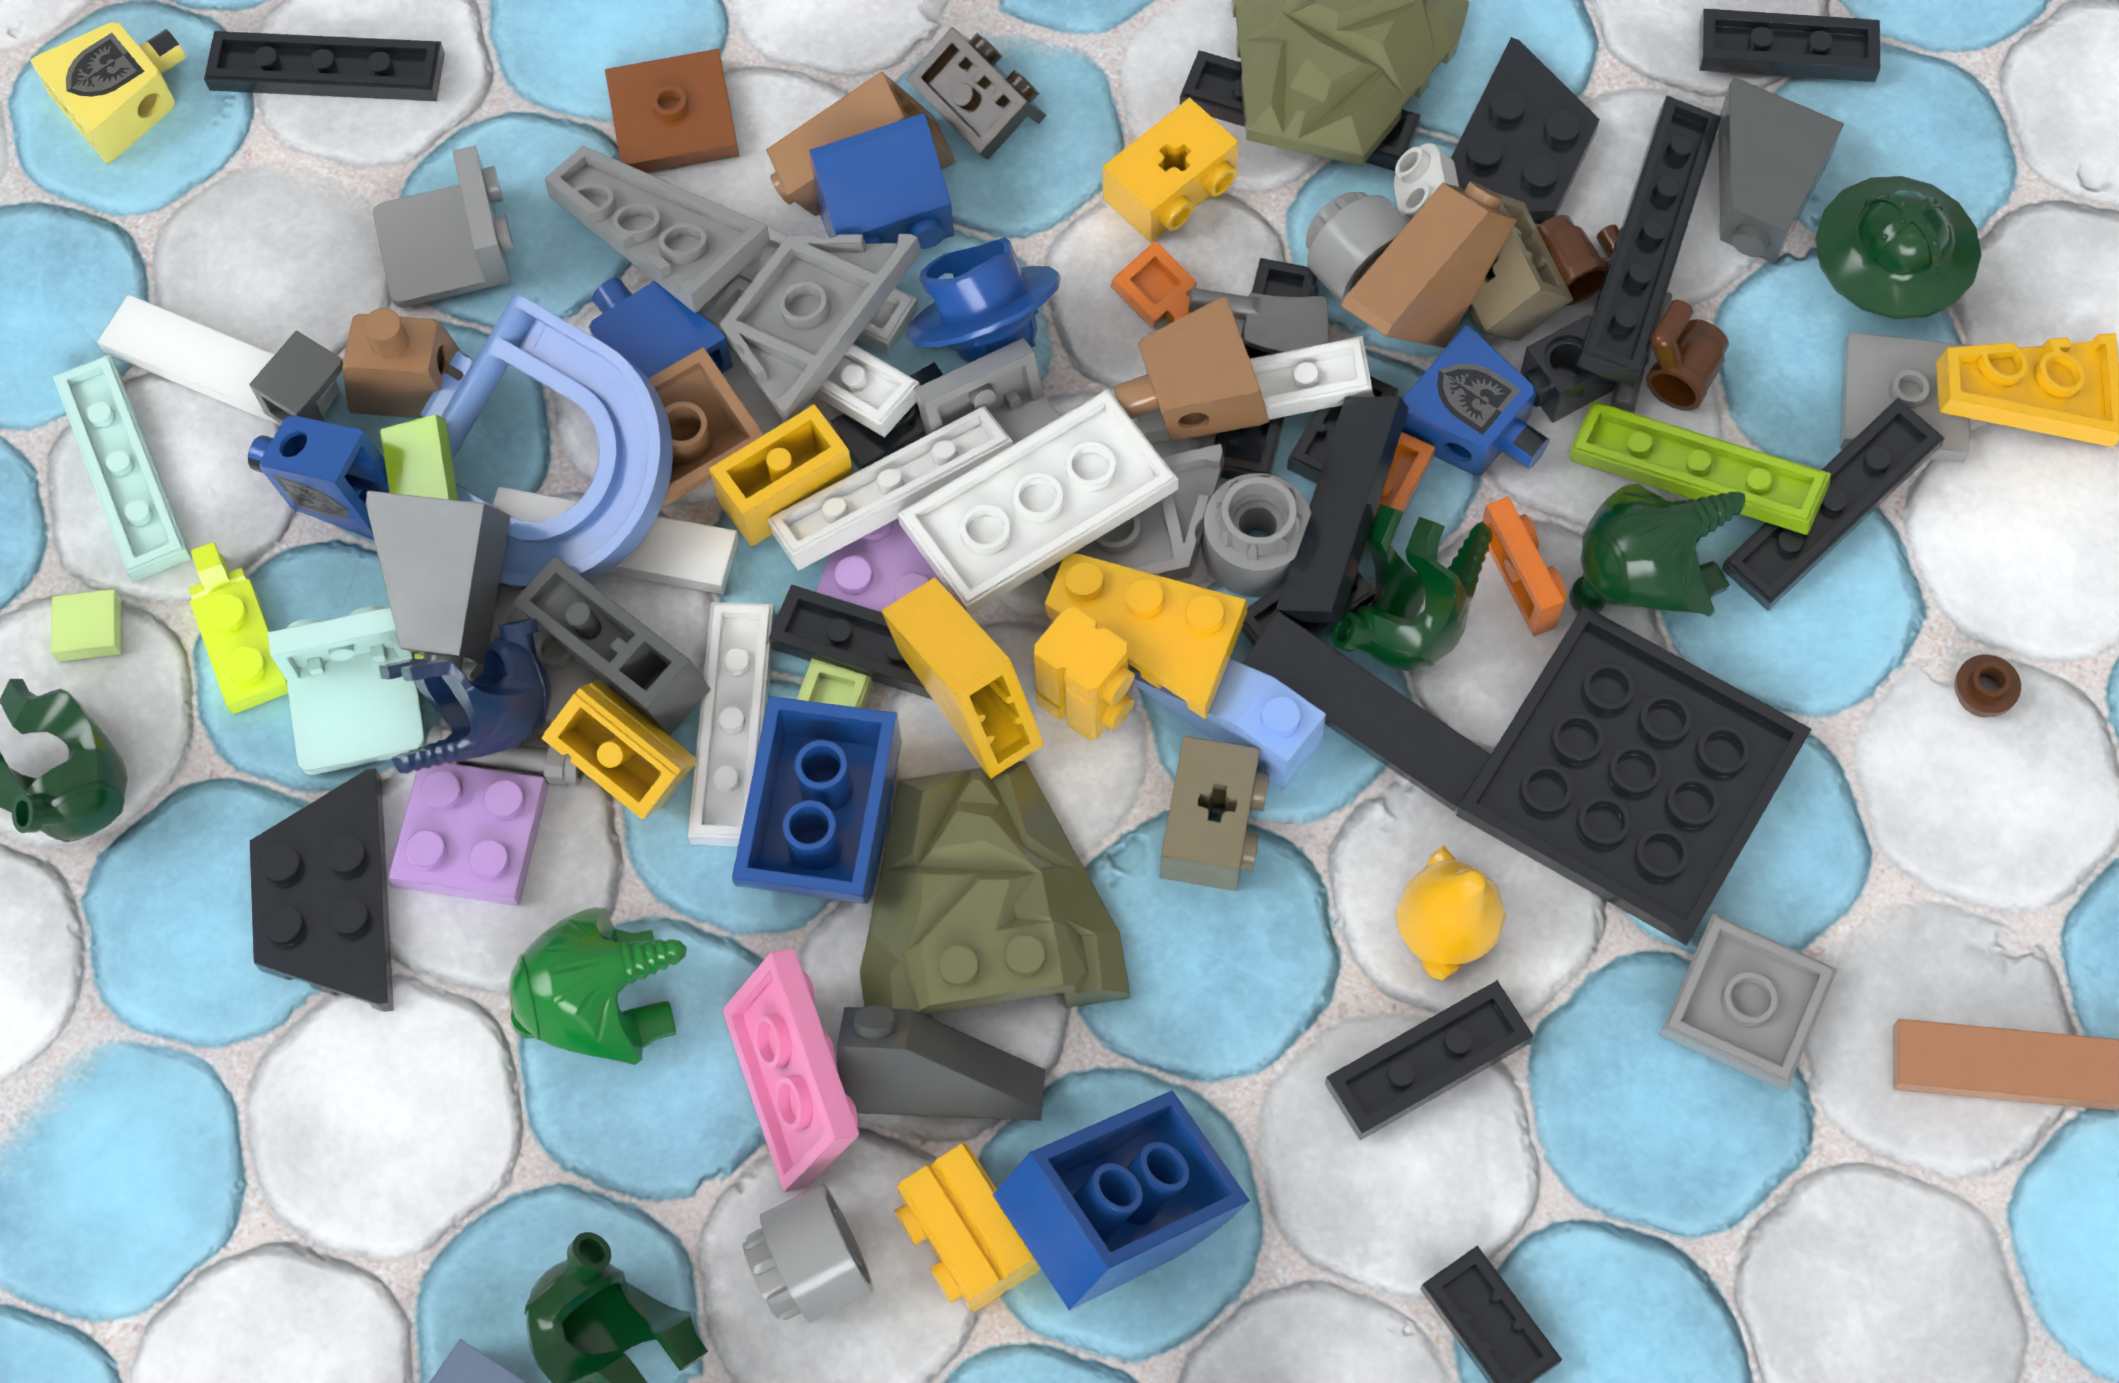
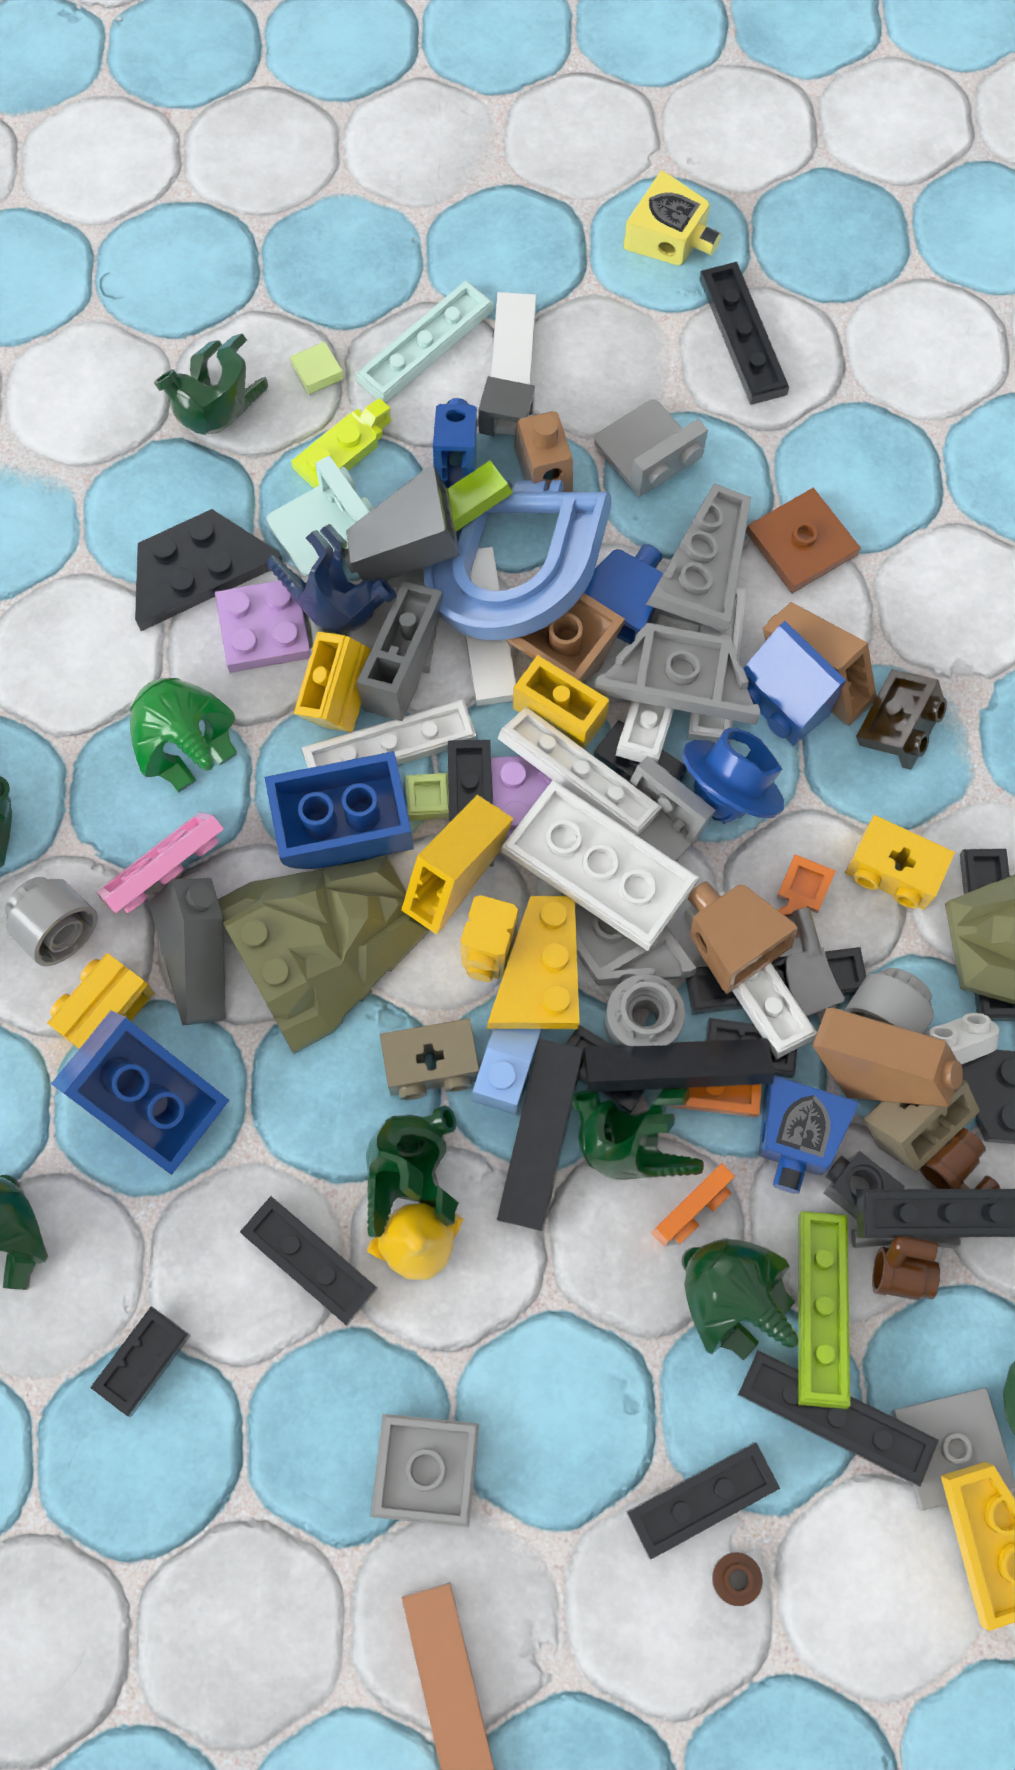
camera: 65 degrees right, 5 degrees up
black plate [1456,605,1812,946] -> none
none -> dark green piece [366,1105,459,1237]
none -> black plate [626,1442,780,1560]

